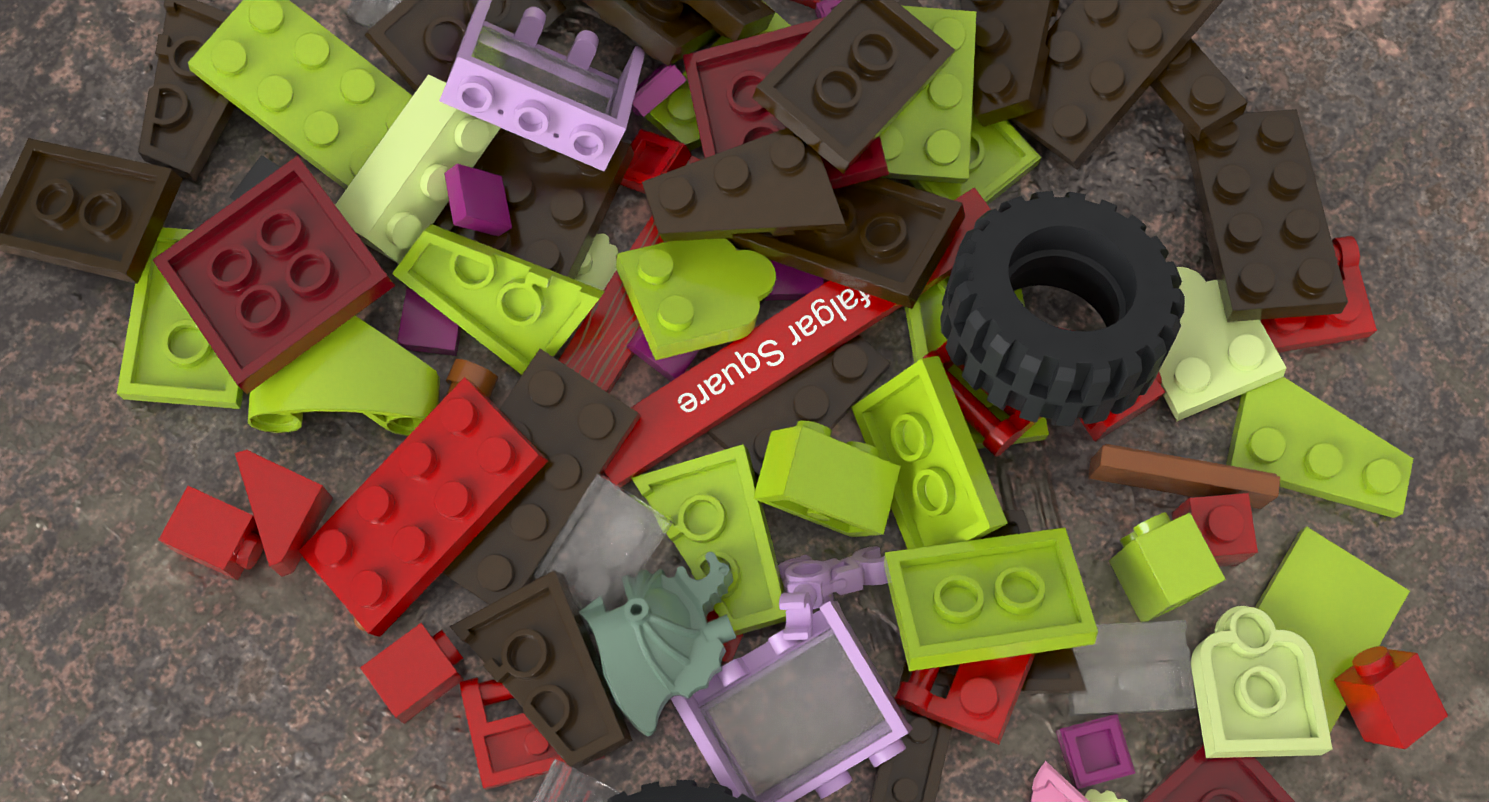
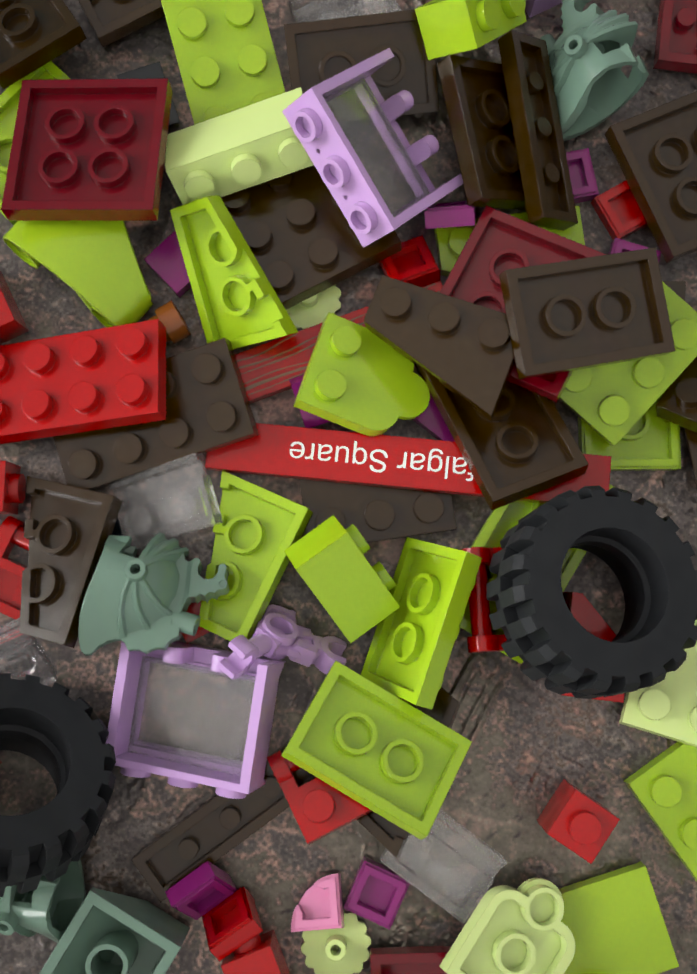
camera: 45 degrees right, 10 degrees up
magenta tile [444,164,512,236] -> none
dark orange tile [1088,444,1280,509] -> none
lime brick [1109,512,1226,624] -> none

